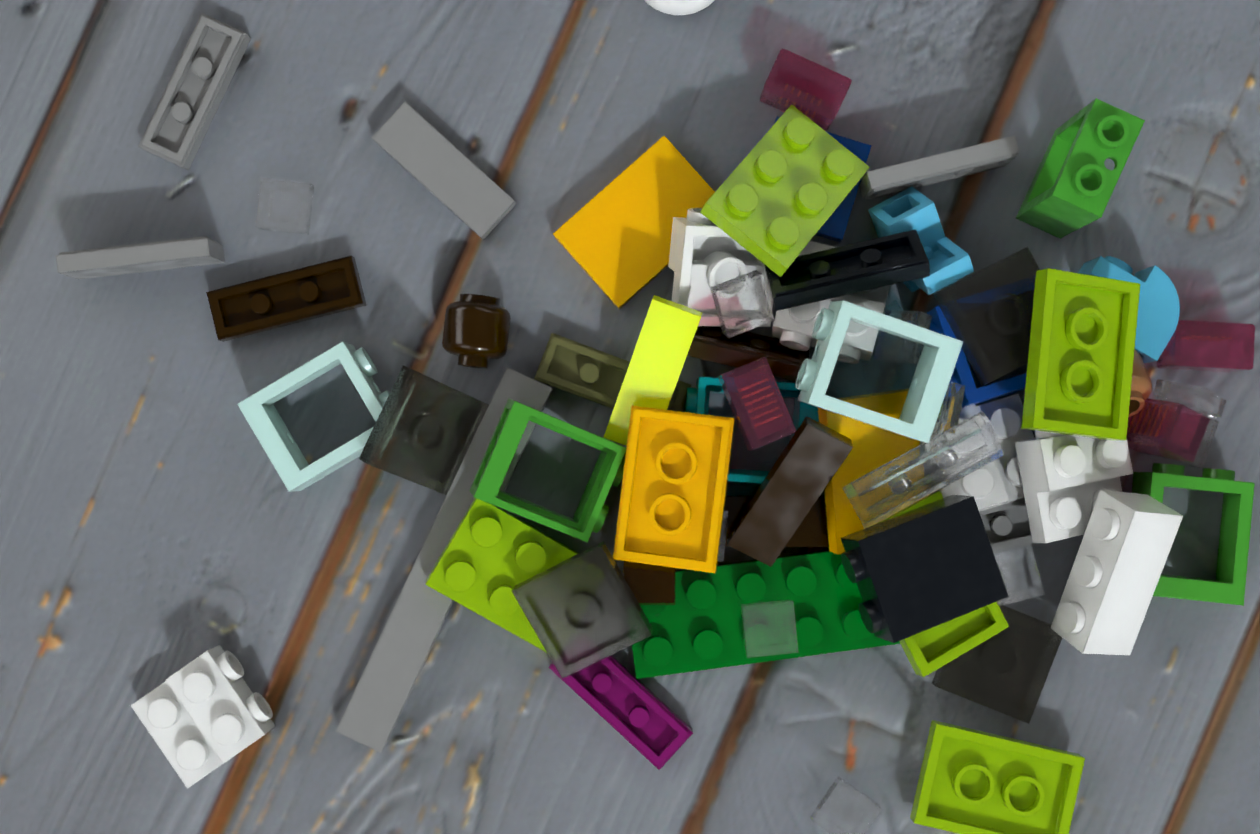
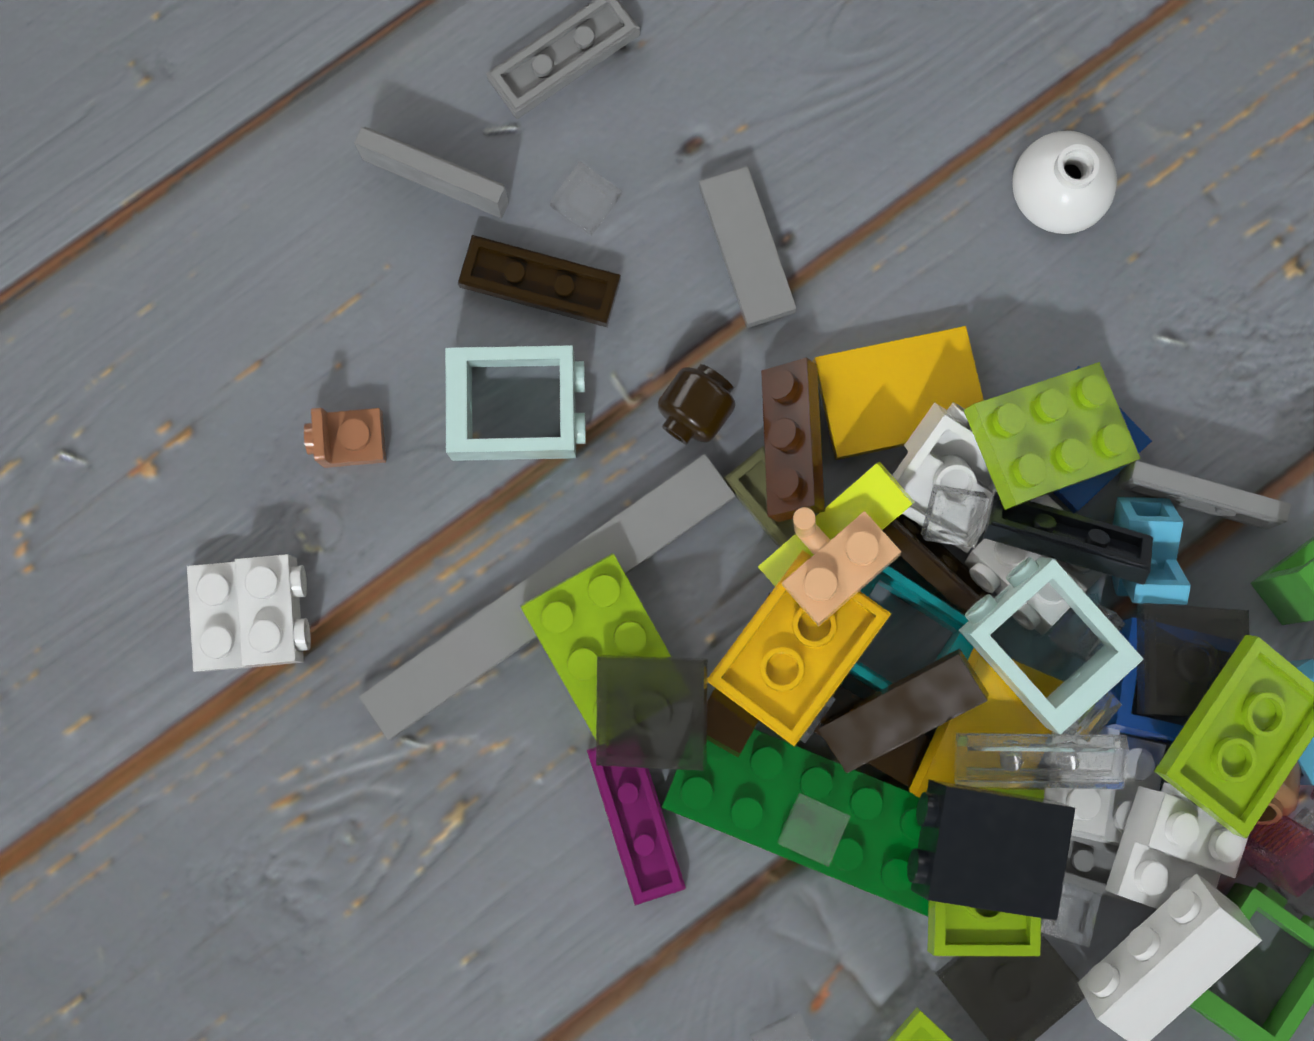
camera: 25 degrees right, 5 degrees down
clear smoke tile [359,365,489,495] -> none
bright green window [469,398,626,543] -> none
clear pink piece [718,357,796,451] -> none
clear pink piece [760,49,852,131] -> none
none -> nougat bracket [304,408,386,468]
none -> reddish brown plate [761,357,825,522]
none -> light nougat plate [782,507,902,626]

